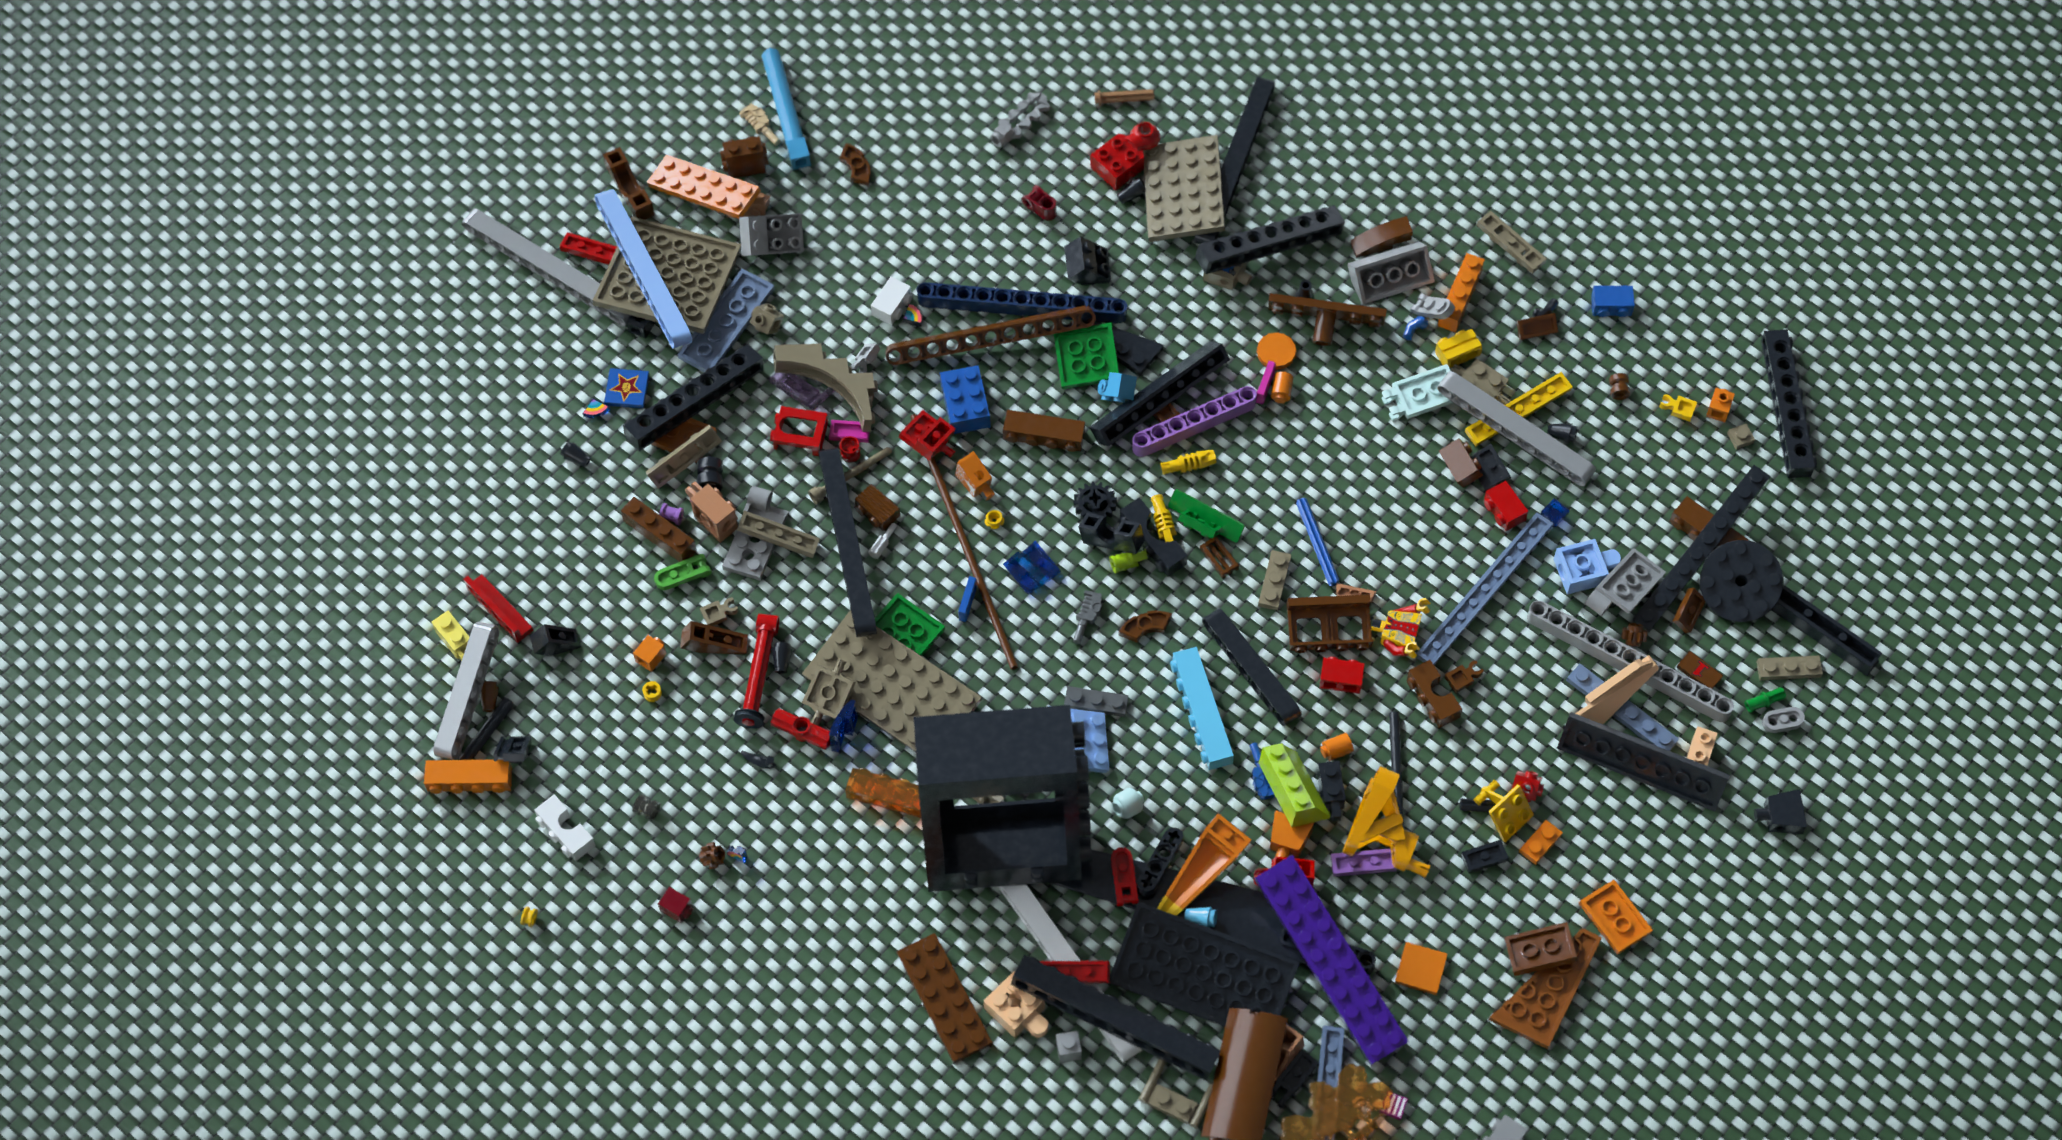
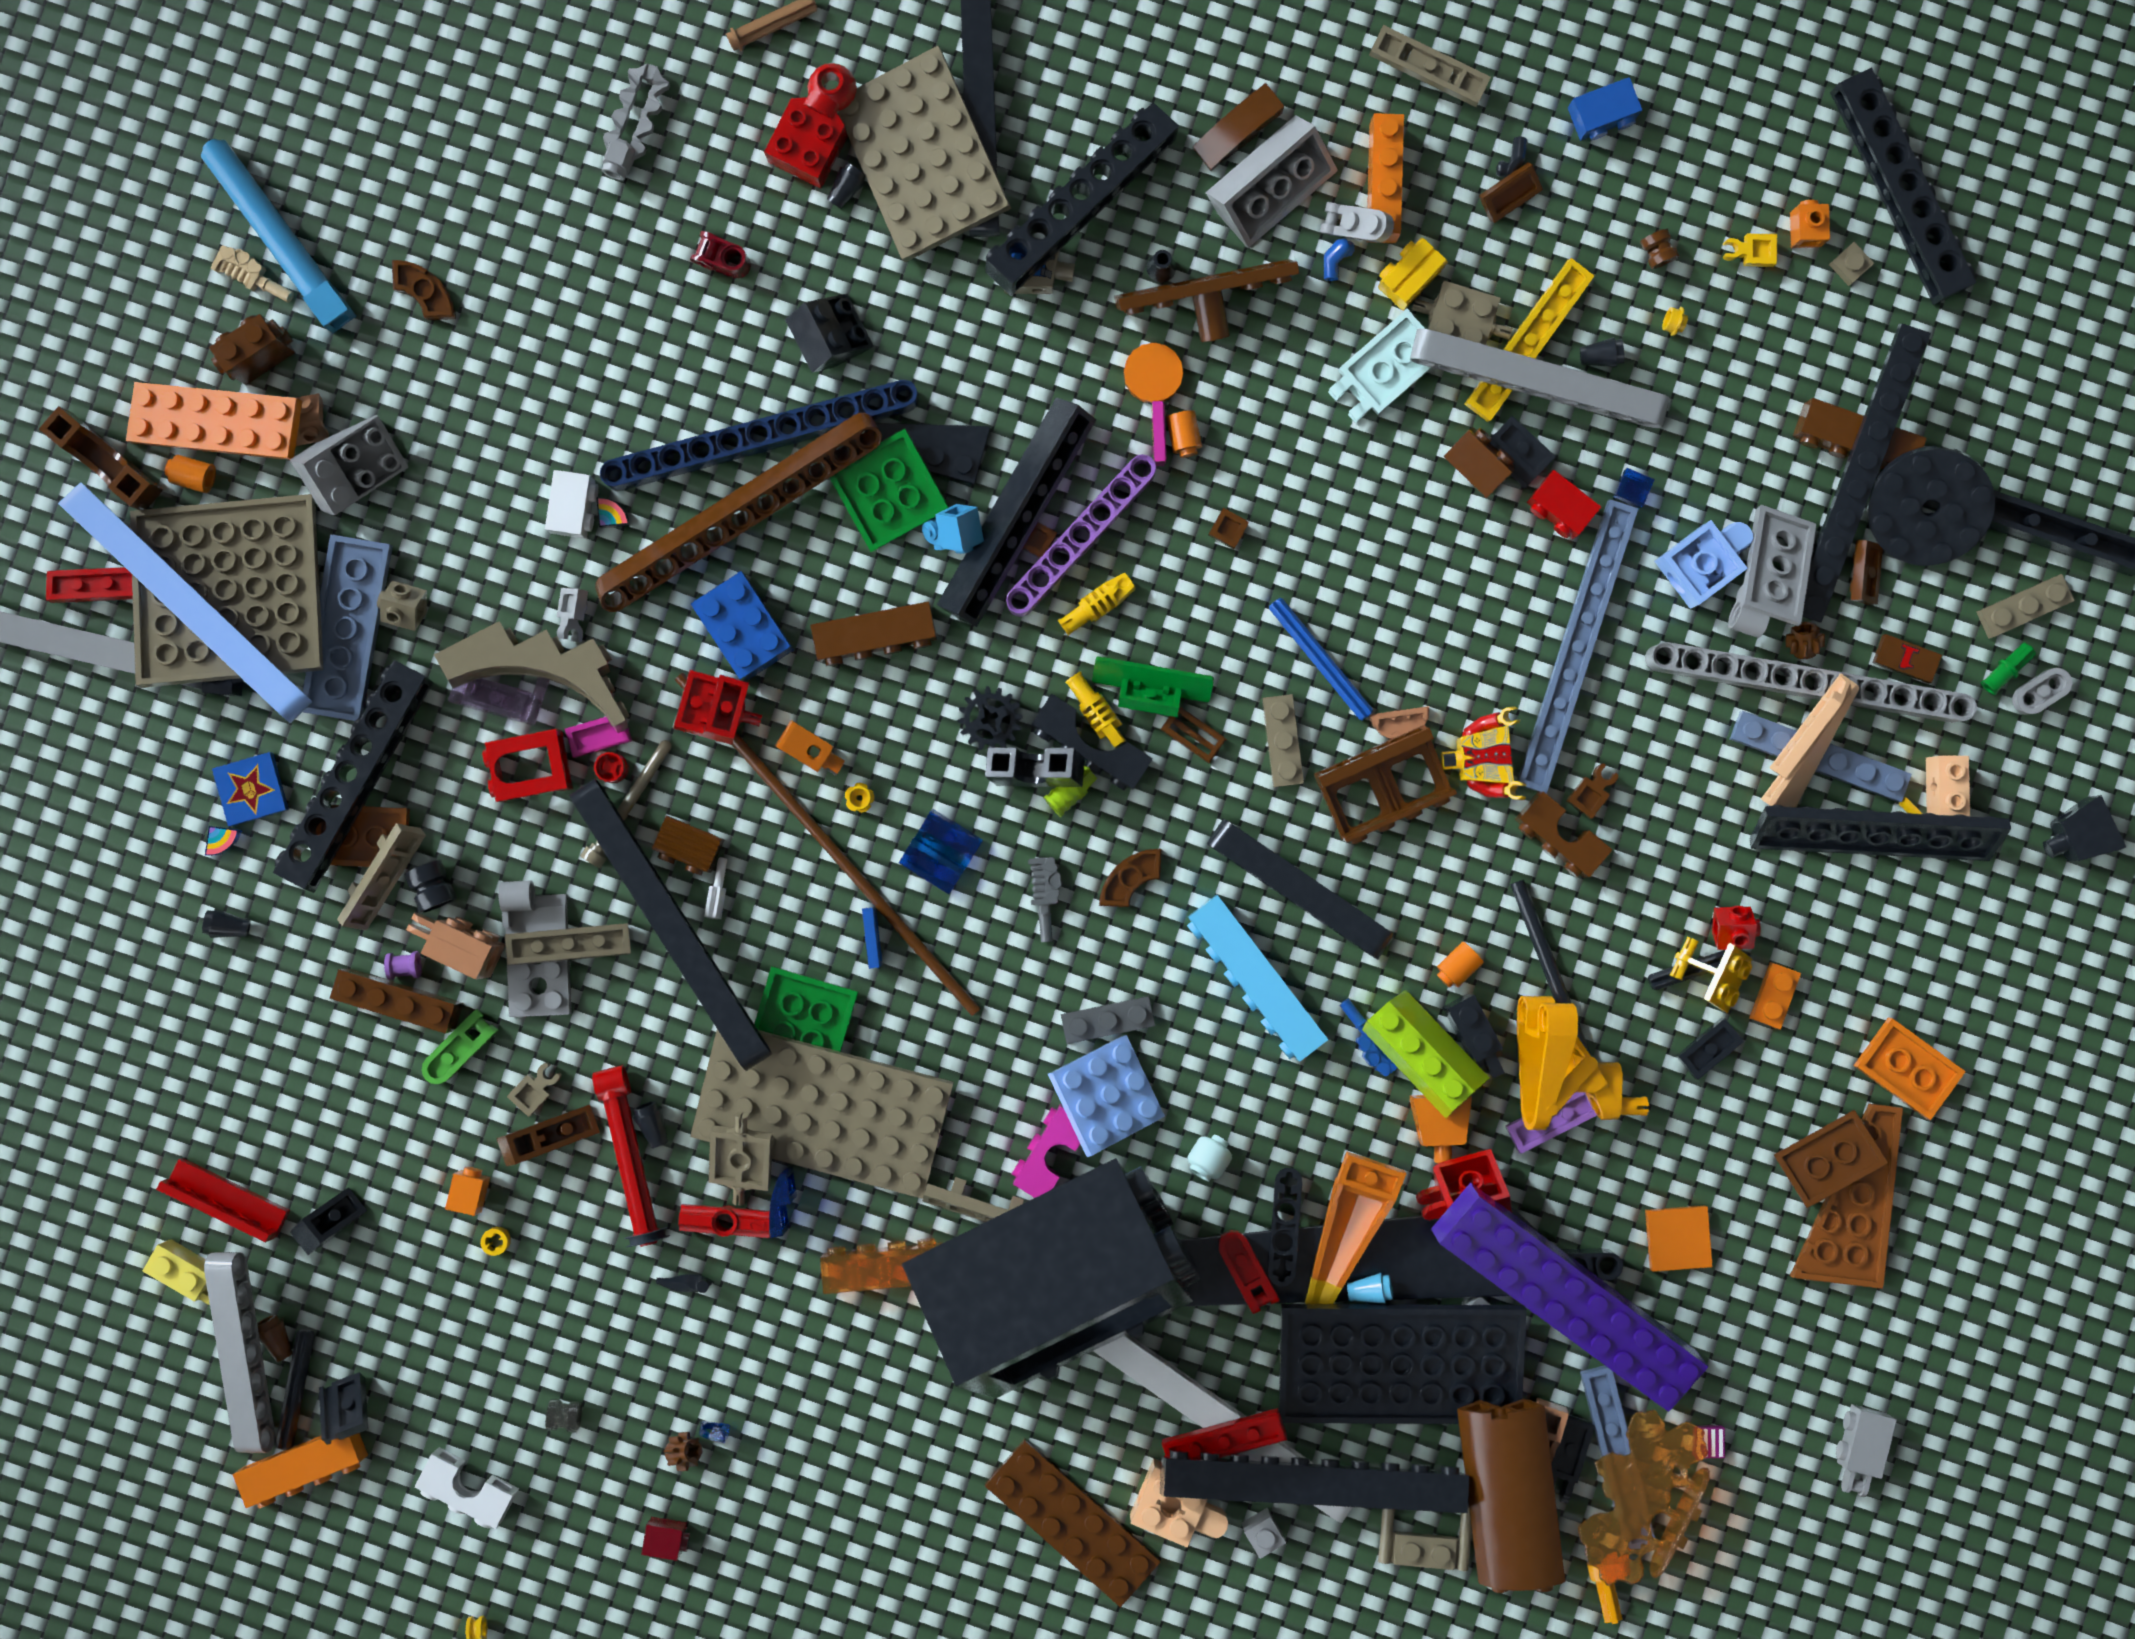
camera: 25 degrees left, 25 degrees up
red brick [1319,657,1365,694] -> none
none -> orange brick [165,454,216,493]
none -> reddish brown plate [1208,508,1249,549]
none -> yellow plate [1662,307,1688,336]

